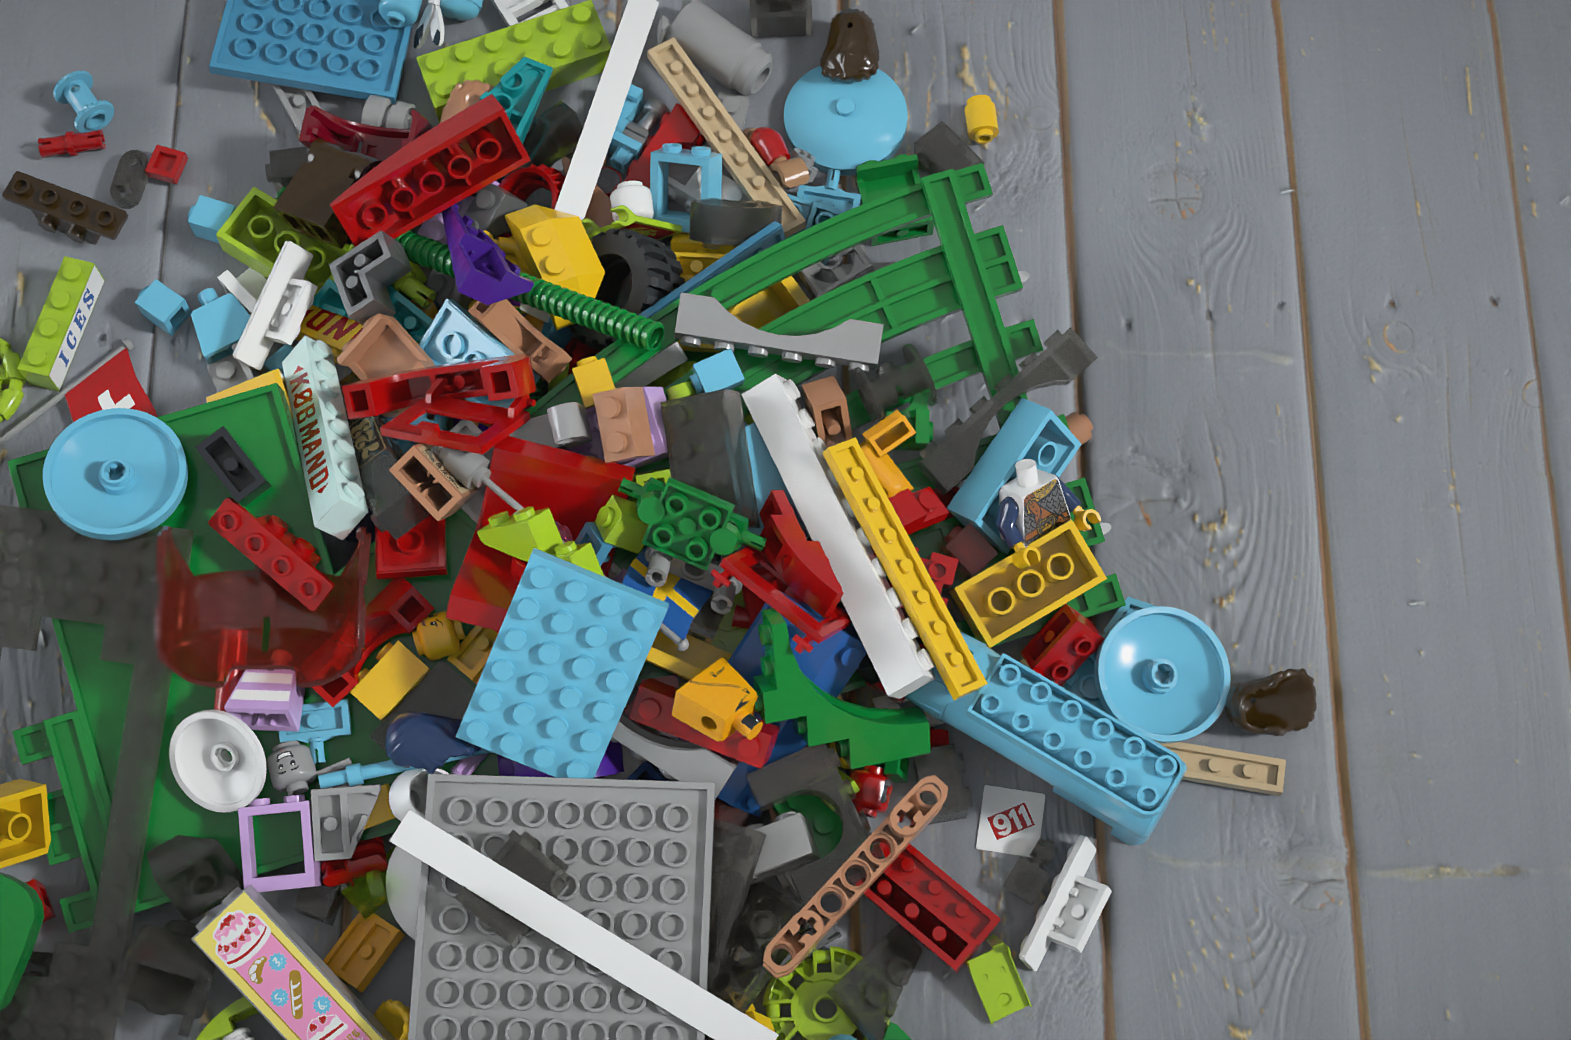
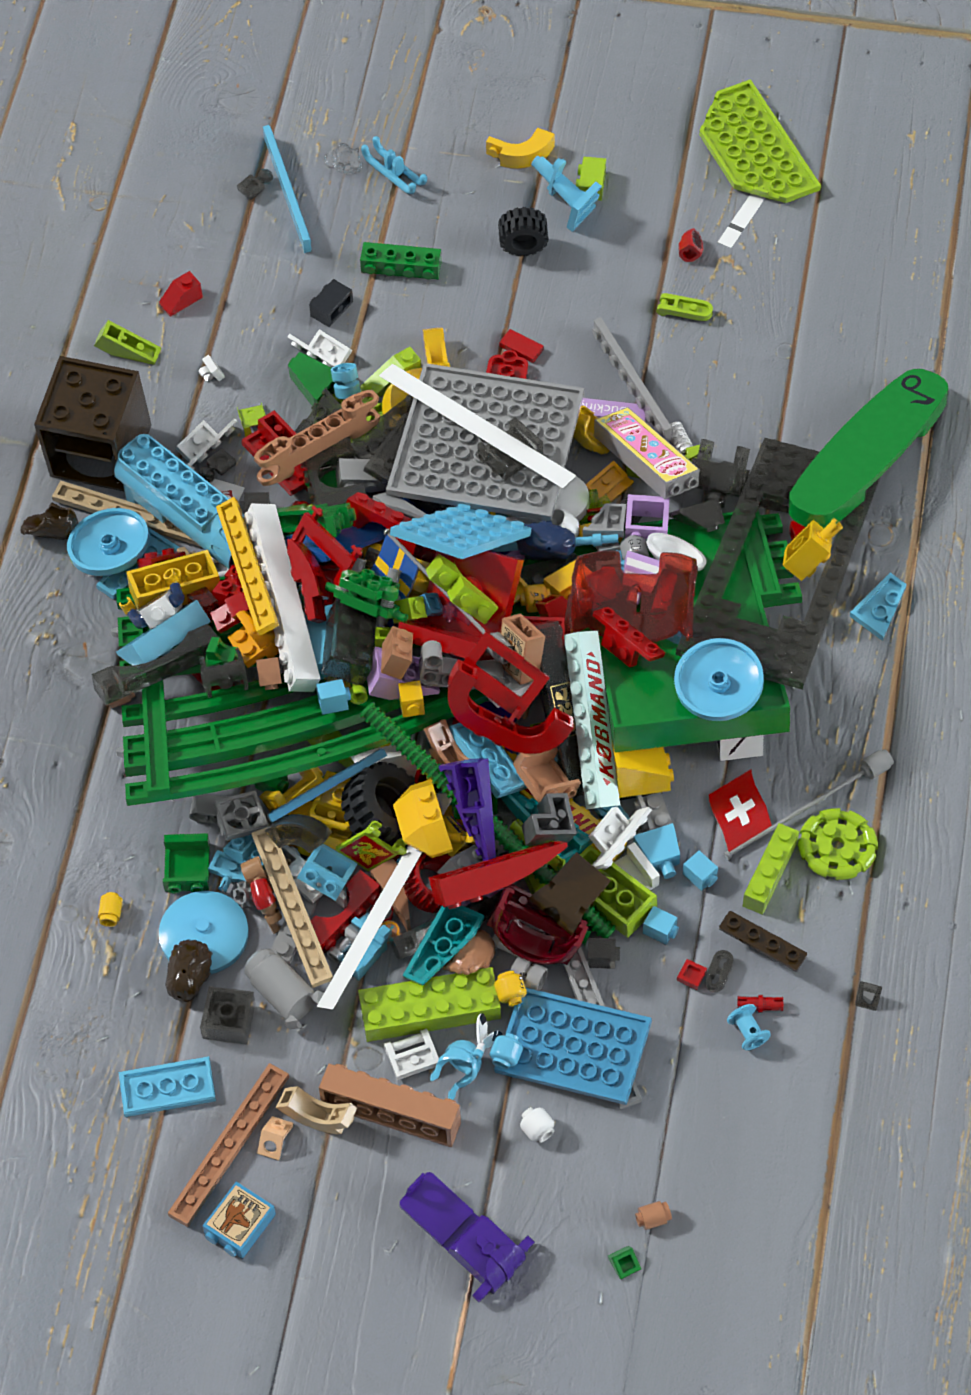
camera: 170 degrees left, 10 degrees down
black brick [195,426,272,507] -> none
white head [610,181,654,221] -> none
light orange torso [672,657,763,741] -> none
light grey arch [674,292,884,374] -> none
light orange piece [862,410,916,458] -> none
clear smoke brick [913,121,985,175] -> none
none -> dark brown container [34,356,152,492]
none -> yellow head [494,971,527,1006]

